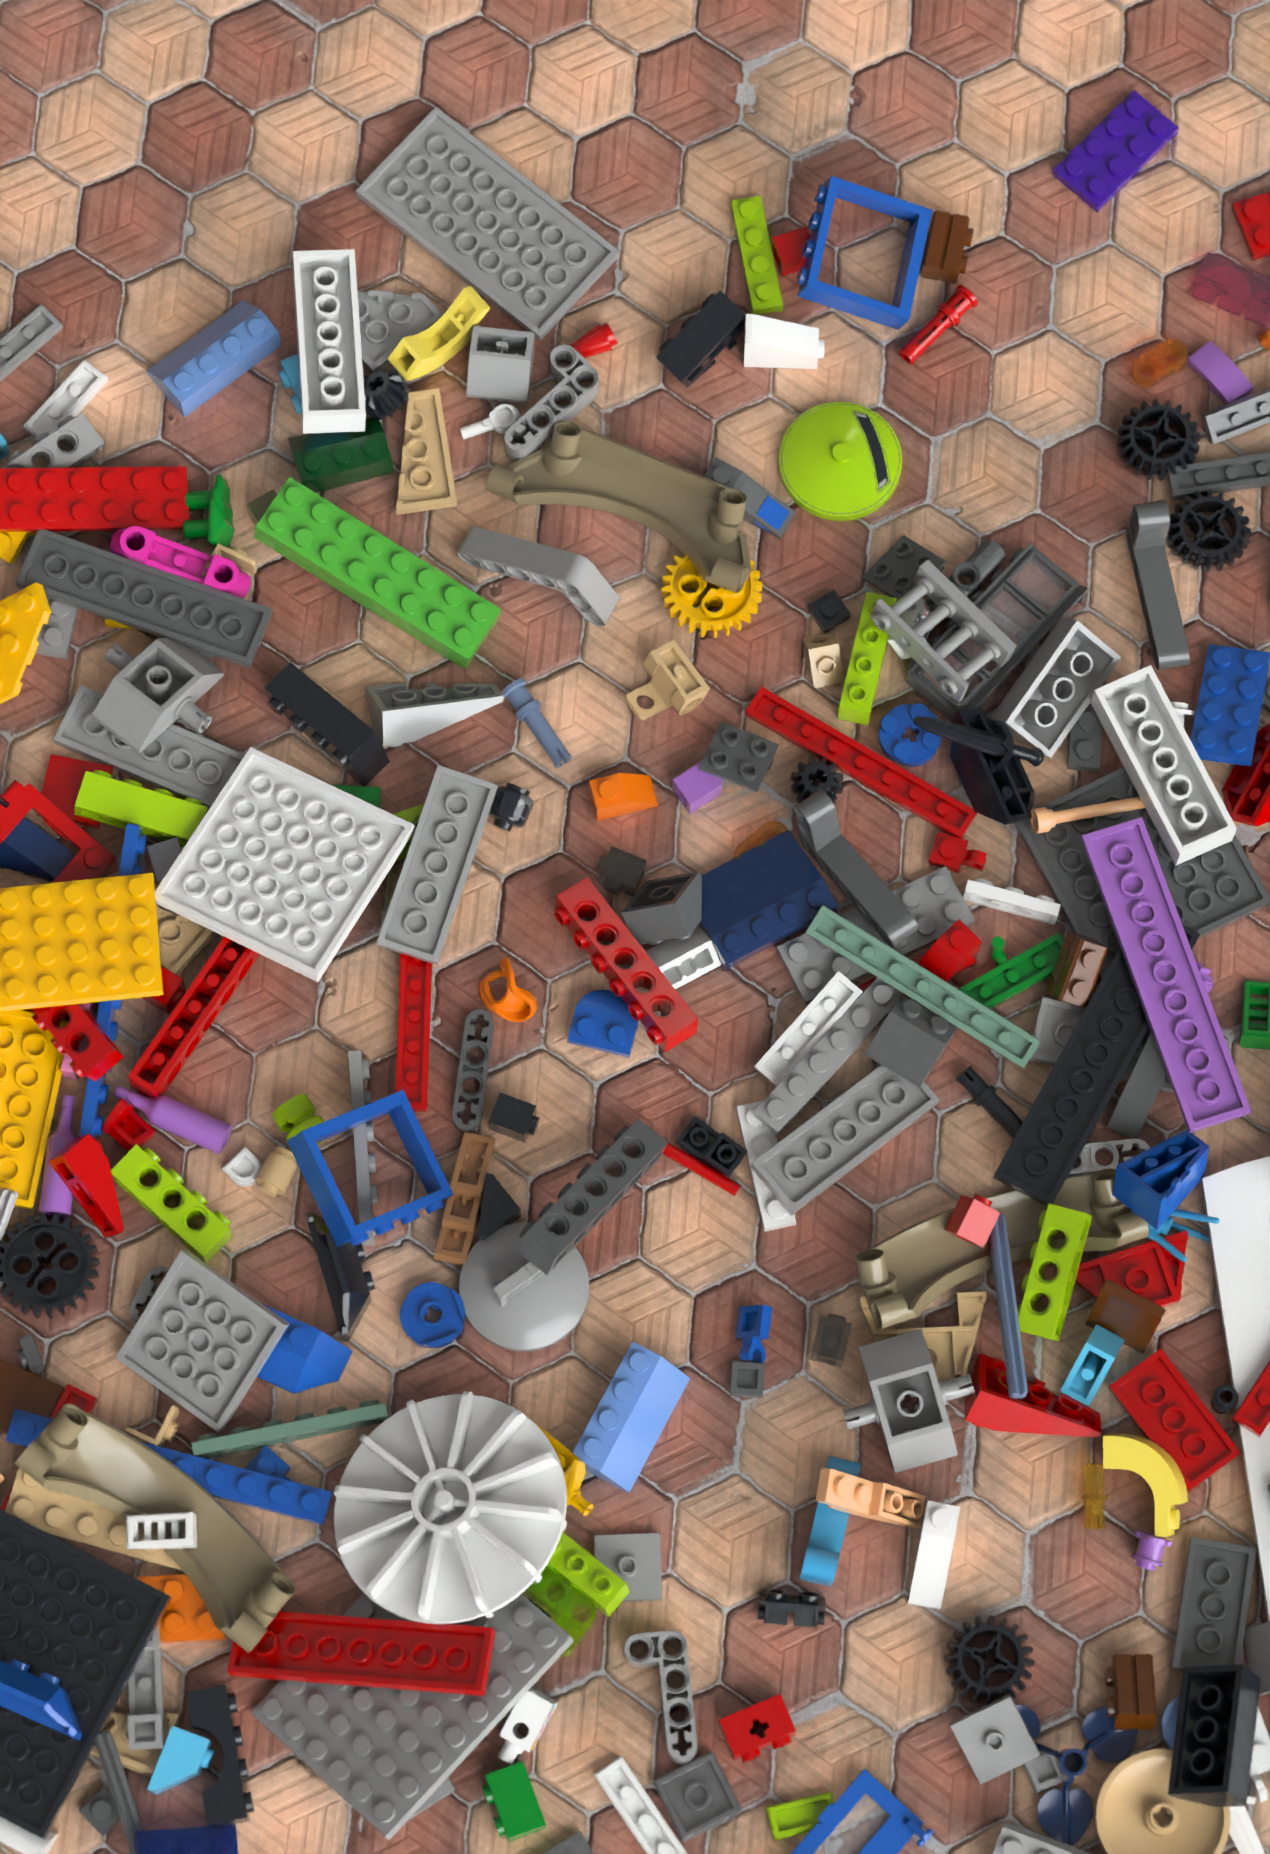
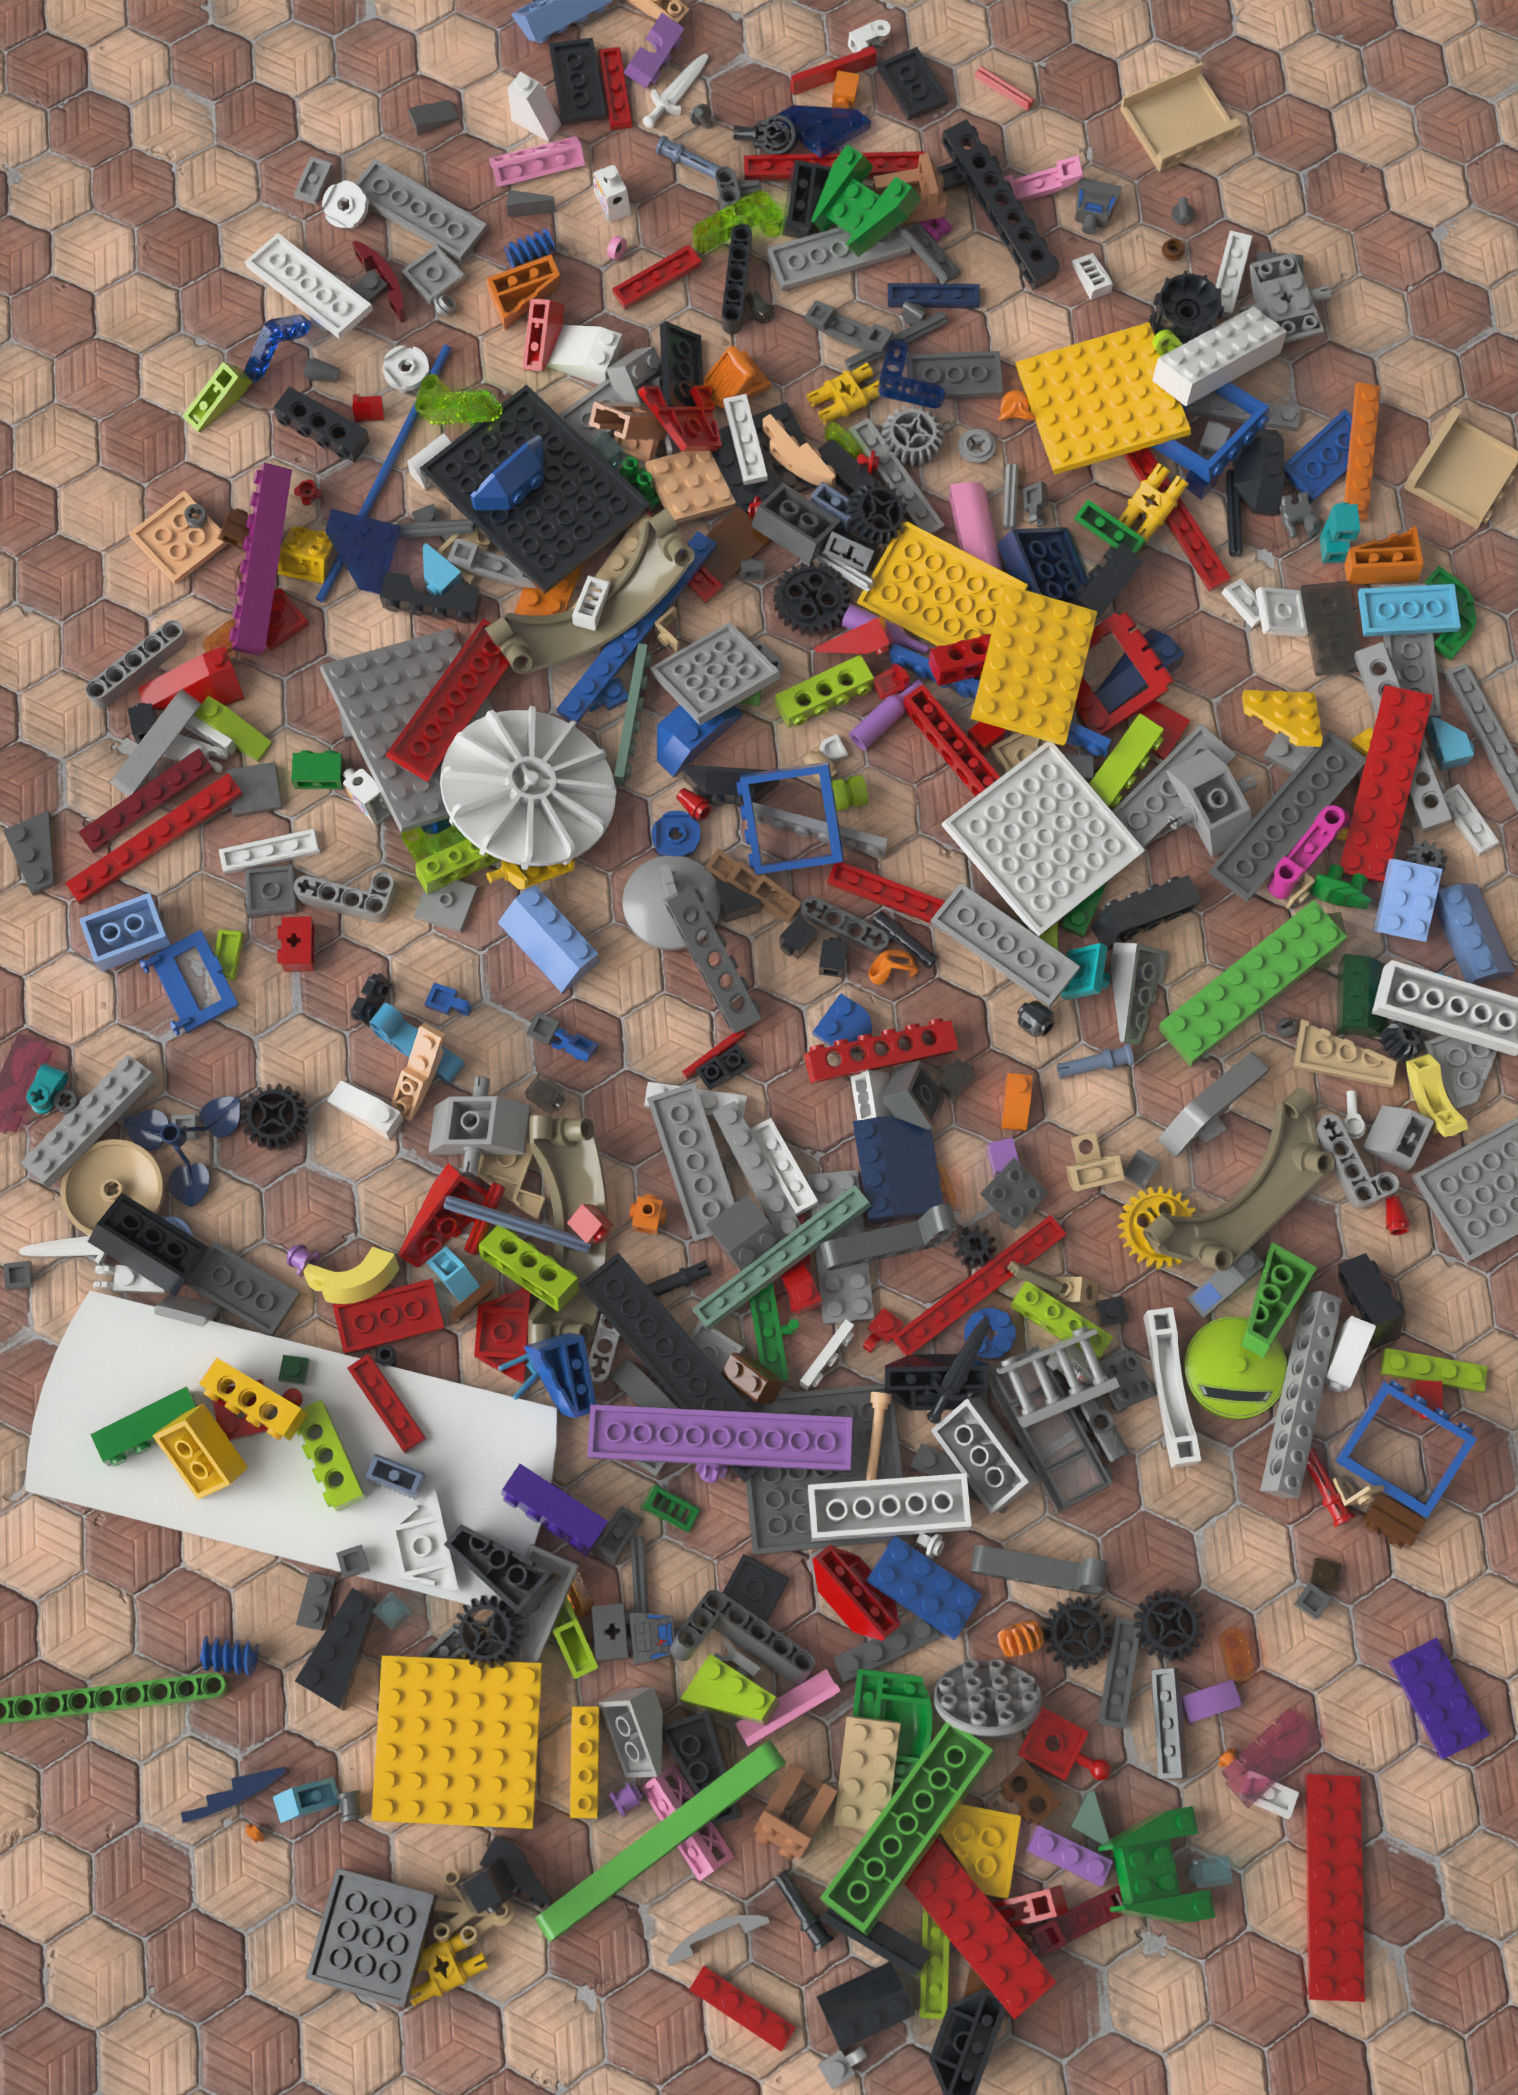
camera: 110 degrees right, 0 degrees up
light grey plate [950,1694,1040,1785] -> none
clear yellow axle [1081,1463,1108,1530] -> none
reddish brown brick [1105,1654,1157,1730] -> none
none -> blue plate [424,983,472,1016]
none -> red axle [464,1183,505,1255]
none -> orange brick [629,1194,667,1236]
none -> red cone [676,788,712,821]
none -> black brick [818,937,848,978]
none -> black pin [872,910,938,969]
none -> orange gear [998,1620,1045,1658]
none -> dark tan tile [1007,1260,1063,1294]
none -> teal tile [1060,943,1111,1000]
none -> dark grey panel [1124,1149,1160,1190]
none -> white arch [1143,1307,1201,1469]
none -> bright green wedge [1241,1242,1317,1359]
none -> light grey brick [1260,1291,1342,1499]
none -> dark grey hinge [1276,1017,1297,1038]
none -> dark grey plate [1293,1582,1332,1620]
none -> dark brown plate [1310,1558,1342,1591]
none -> tan bracket [1333,1476,1384,1506]
none -> light blue brick [1373,859,1443,942]
none -> dark grey gear [1406,840,1448,873]

